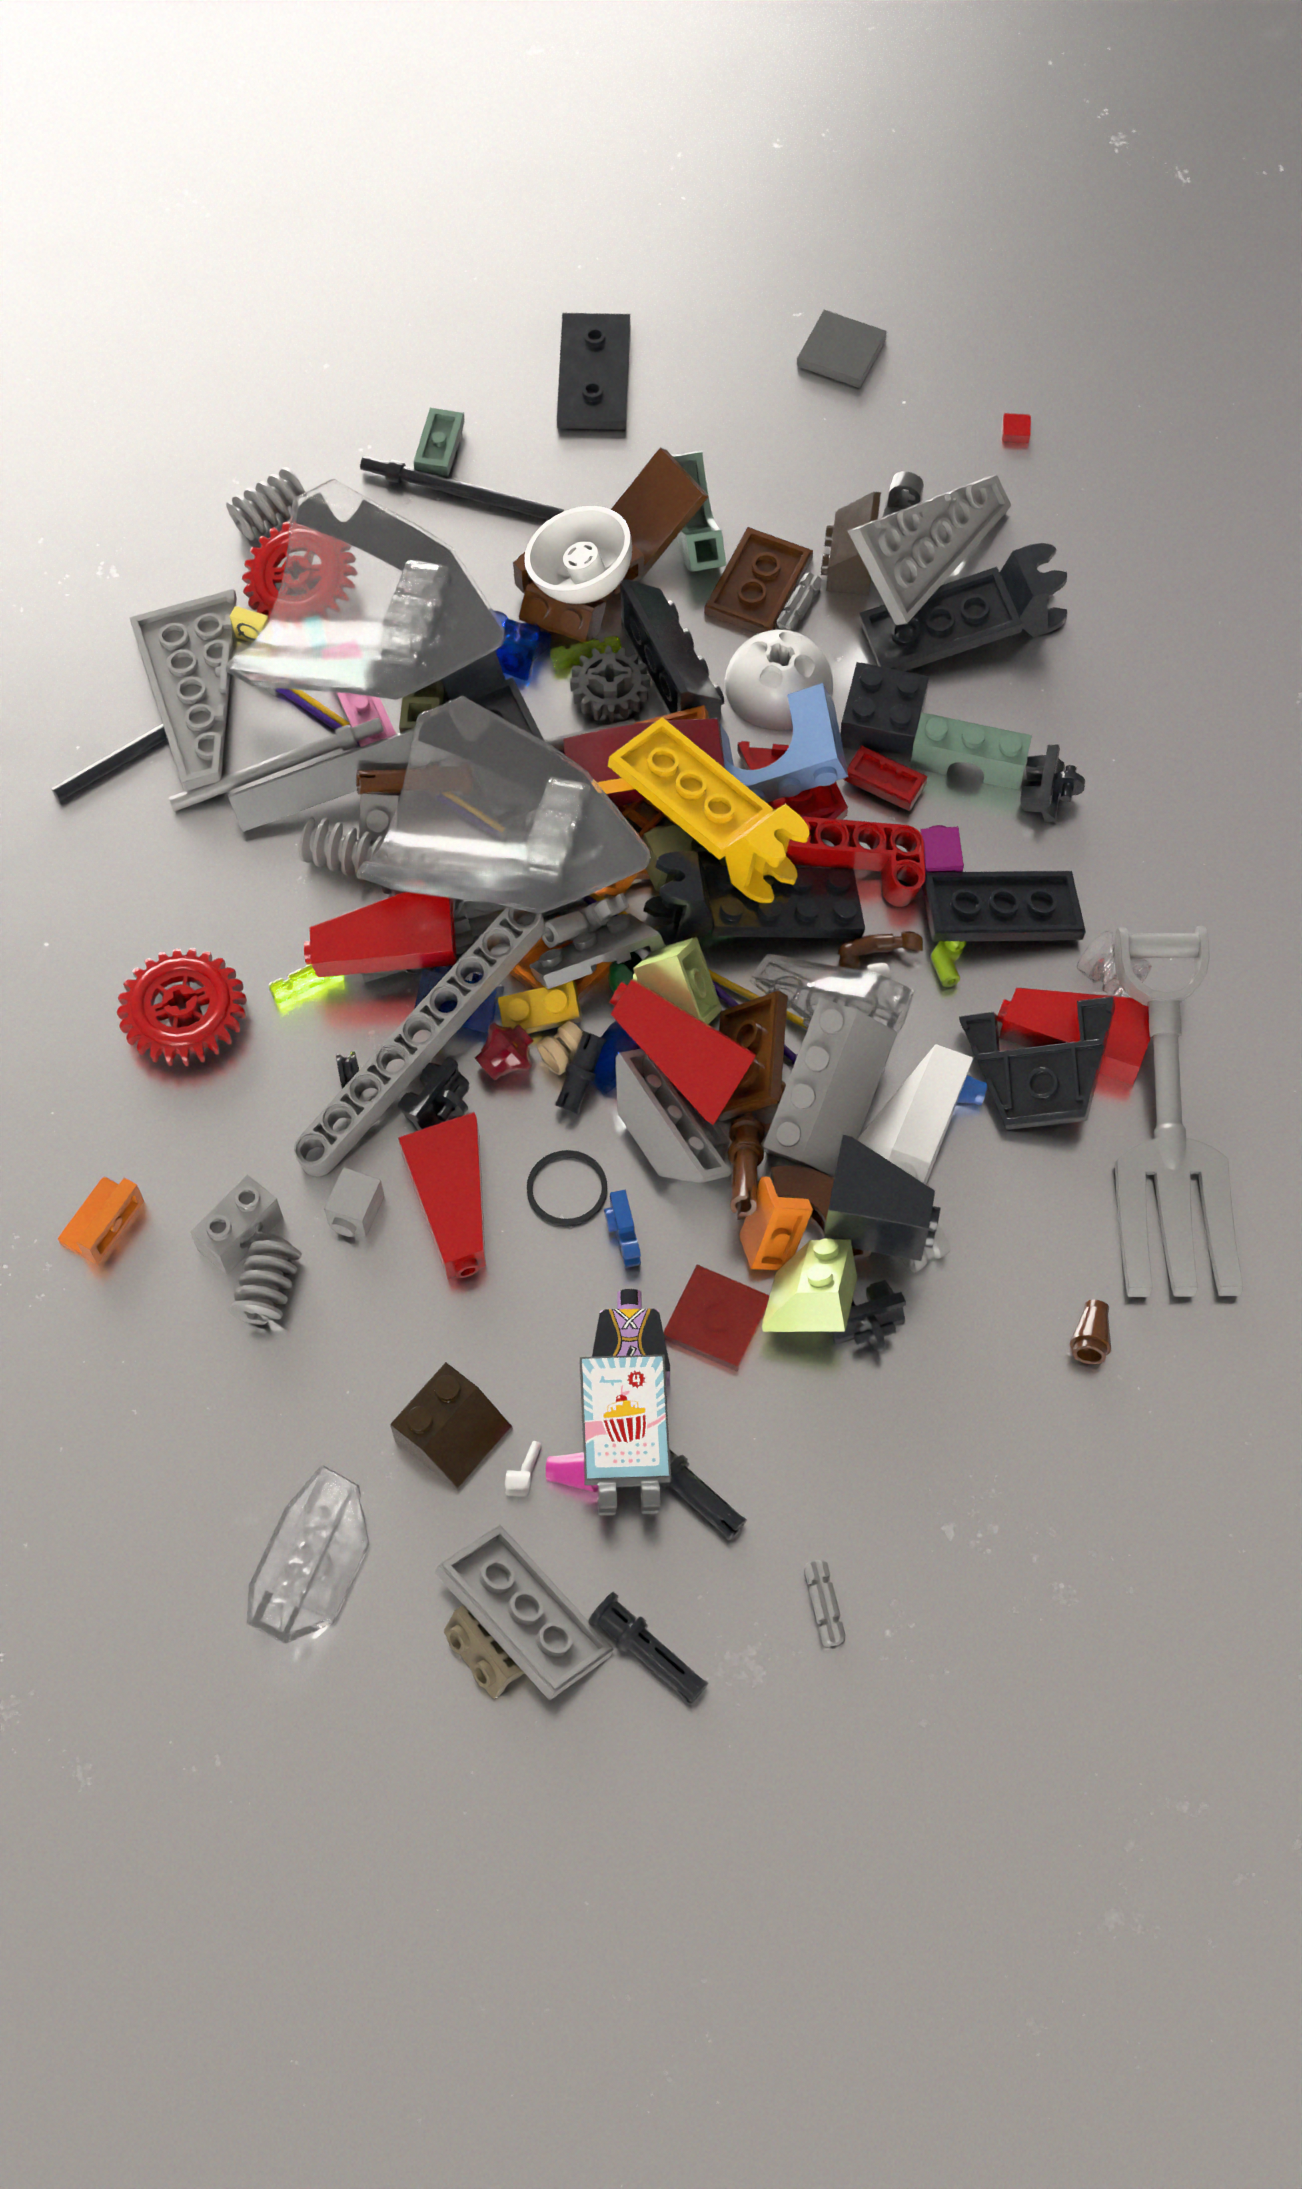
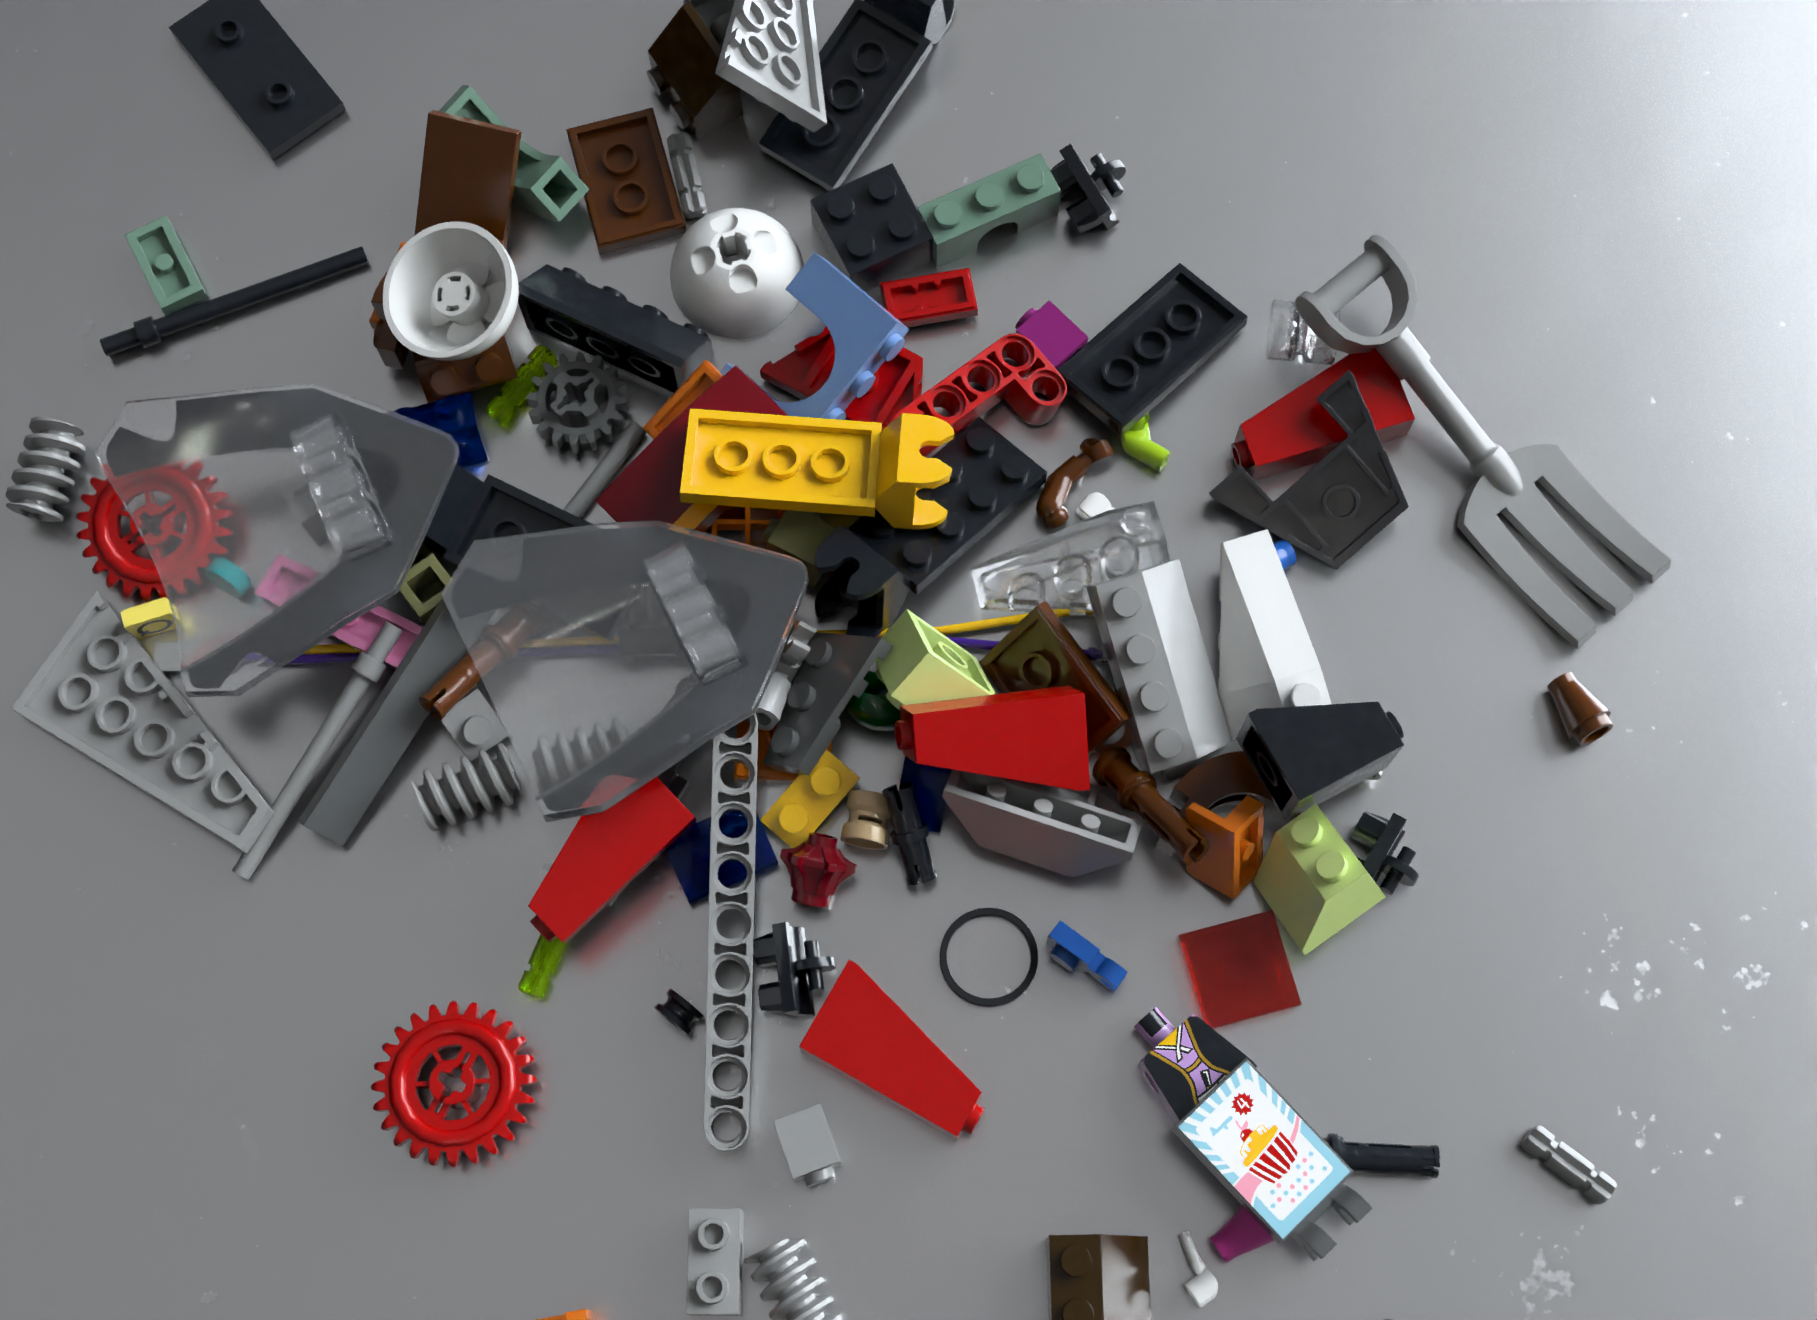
camera: 40 degrees left, 10 degrees up
black bar [51,724,167,802] -> none

